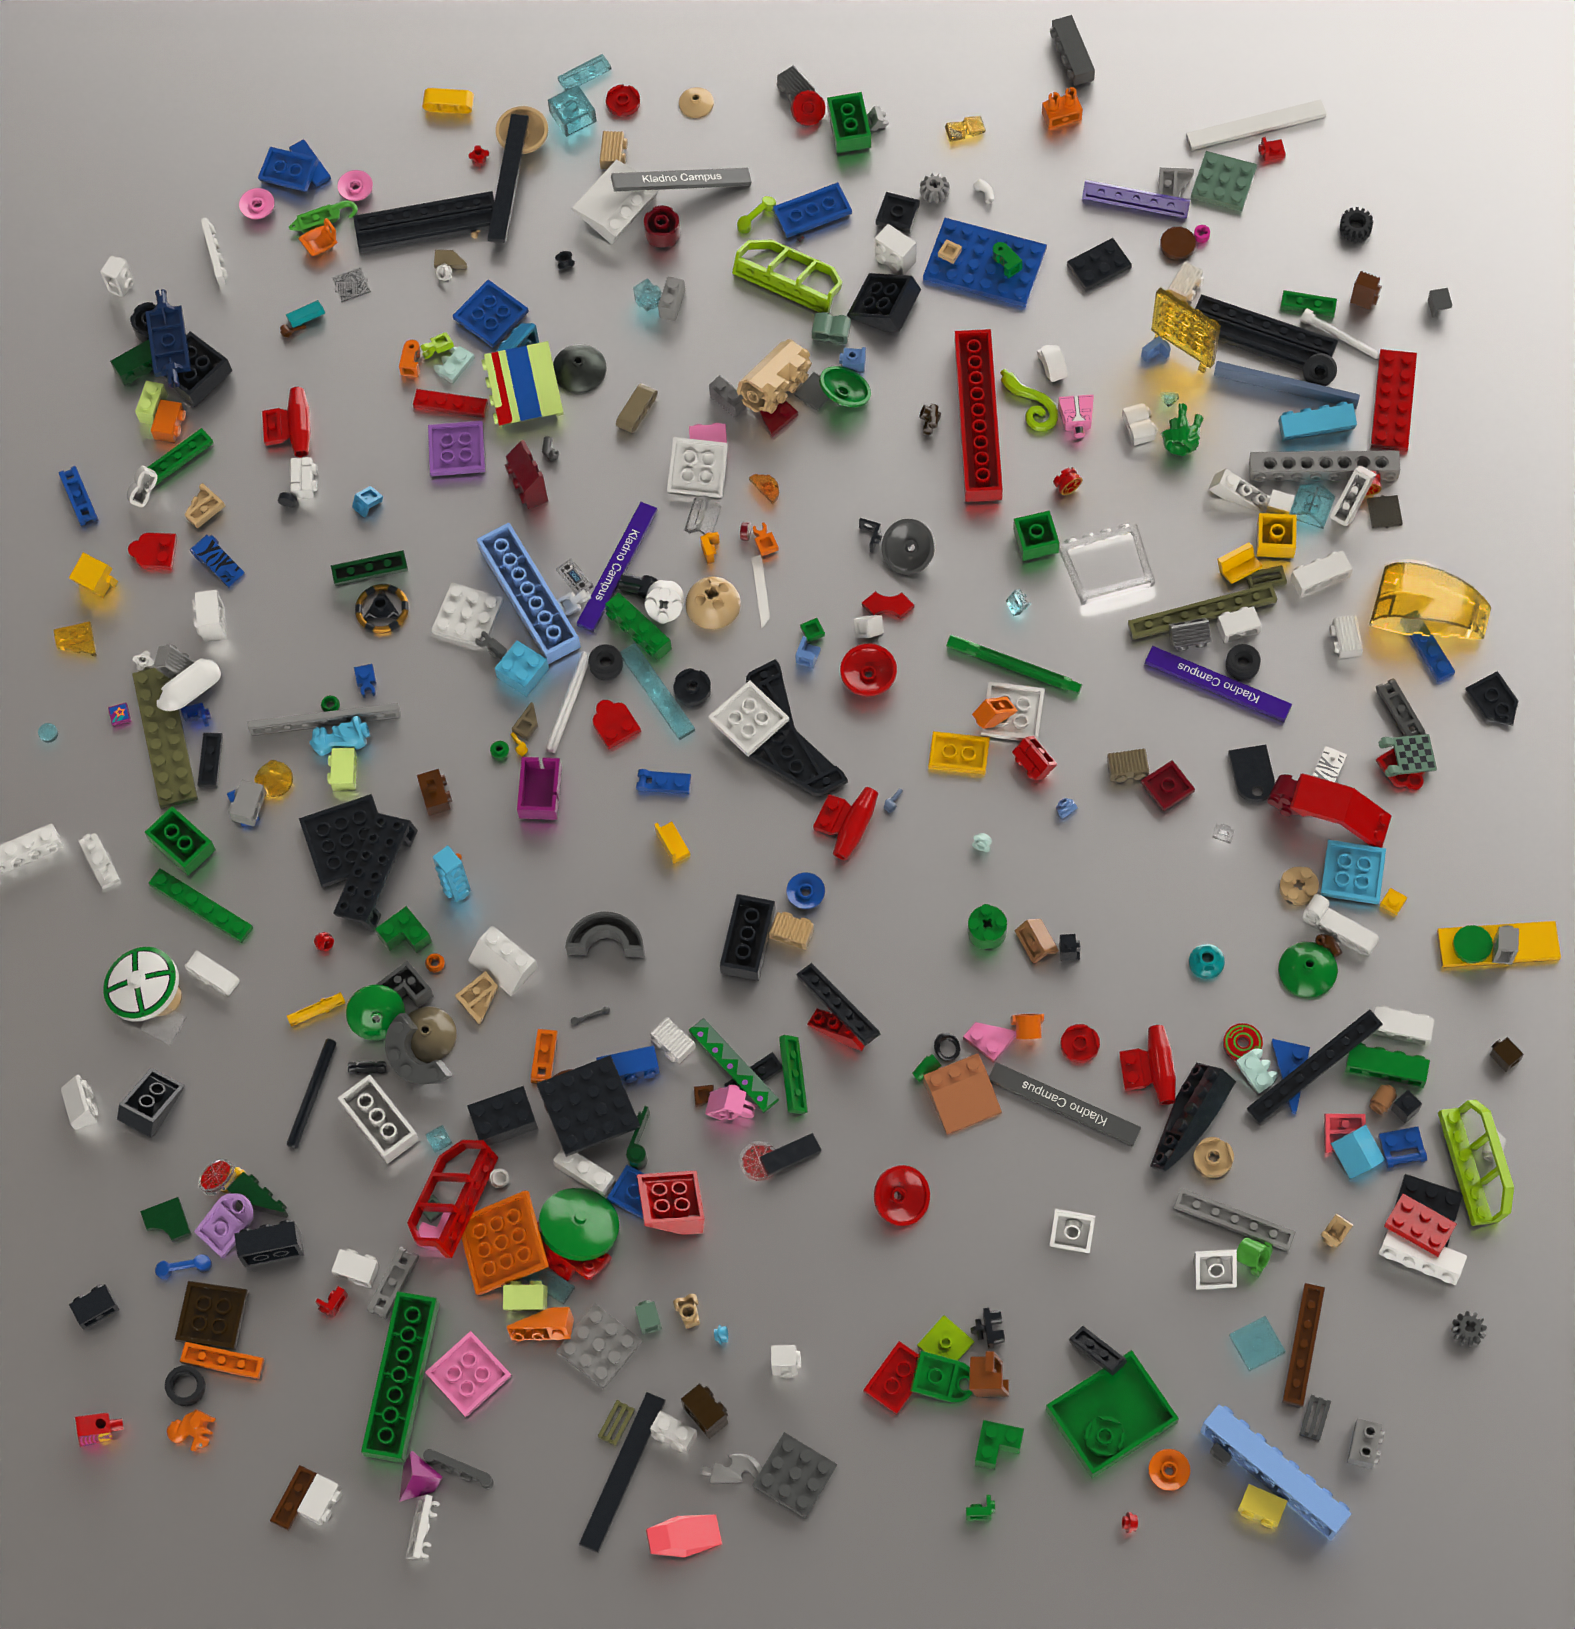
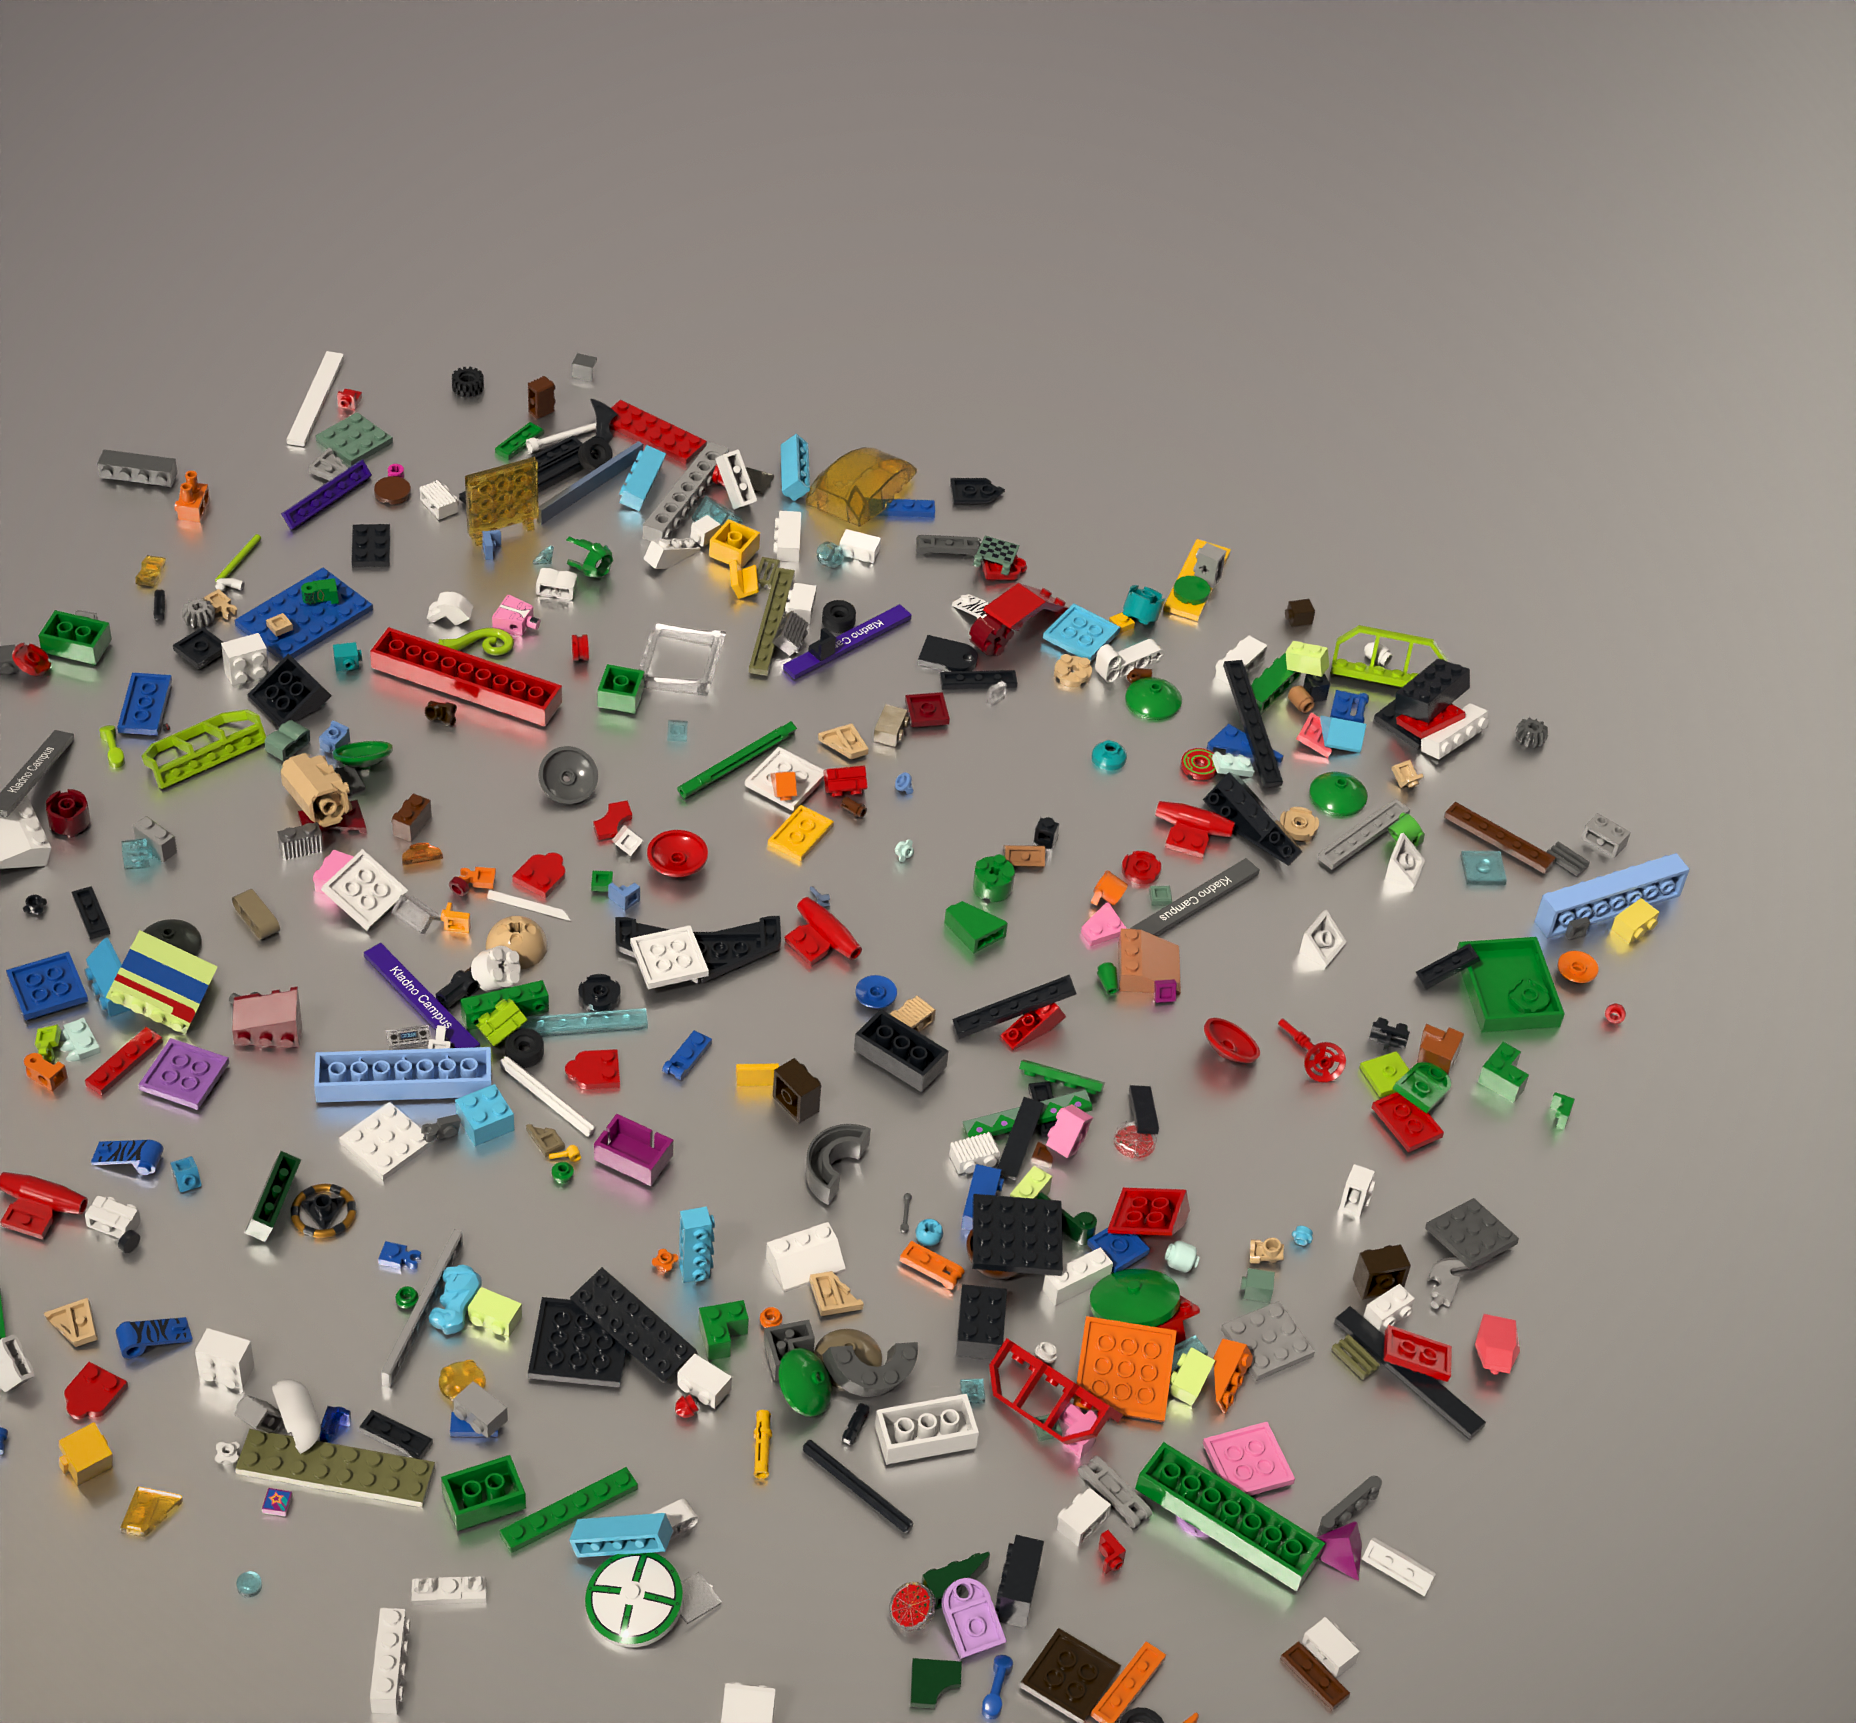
camera: 75 degrees left, 20 degrees down
black slope [117,1068,185,1137] -> none
reddish brown brick [417,769,452,816] -> none
black bracket [859,518,882,553] -> none
black piece [934,1033,961,1061] -> none
none -> black tile [71,886,110,940]
none -> blue door [91,1140,164,1175]
none -> black axle [153,589,165,620]
none -> tan plate [204,589,237,620]
none -> lime bar [215,534,261,582]
none -> teal brick [333,642,362,672]
none -> reddish brown brick [391,793,432,842]
none -> lime brick [476,999,528,1047]
none -> red plate [512,853,565,899]
none -> medium azure brick [569,1513,673,1558]
none -> black piece [590,399,618,454]
none -> white brick [677,1354,732,1409]
none -> dark brown brick [773,1058,821,1124]
none -> medium azure brick [781,434,810,501]
none -> black panel [808,628,836,662]
none -> clear light blue head [816,541,844,568]
none -> tan wing [818,723,869,759]
none -> reddish brown pin [841,797,867,818]
none -> medium azure piece [915,1219,943,1246]
none -> black tile [940,670,1017,690]
none -> green slope [944,901,1008,954]
none -> black tile [997,1097,1044,1181]
none -> yellowish green brick [1010,1166,1052,1199]
none -> teal brick [1122,585,1165,625]
none -> sand green tile [1149,886,1172,906]
none -> magenta tile [1154,979,1177,1003]
none -> light aqua head [1165,1241,1200,1273]
none -> red dish [1278,1018,1346,1082]
none -> yellowish green brick [1285,641,1329,677]
none -> green dish [1309,772,1368,816]
none -> red plate [1384,1325,1452,1382]
none -> black brick [1396,658,1470,723]

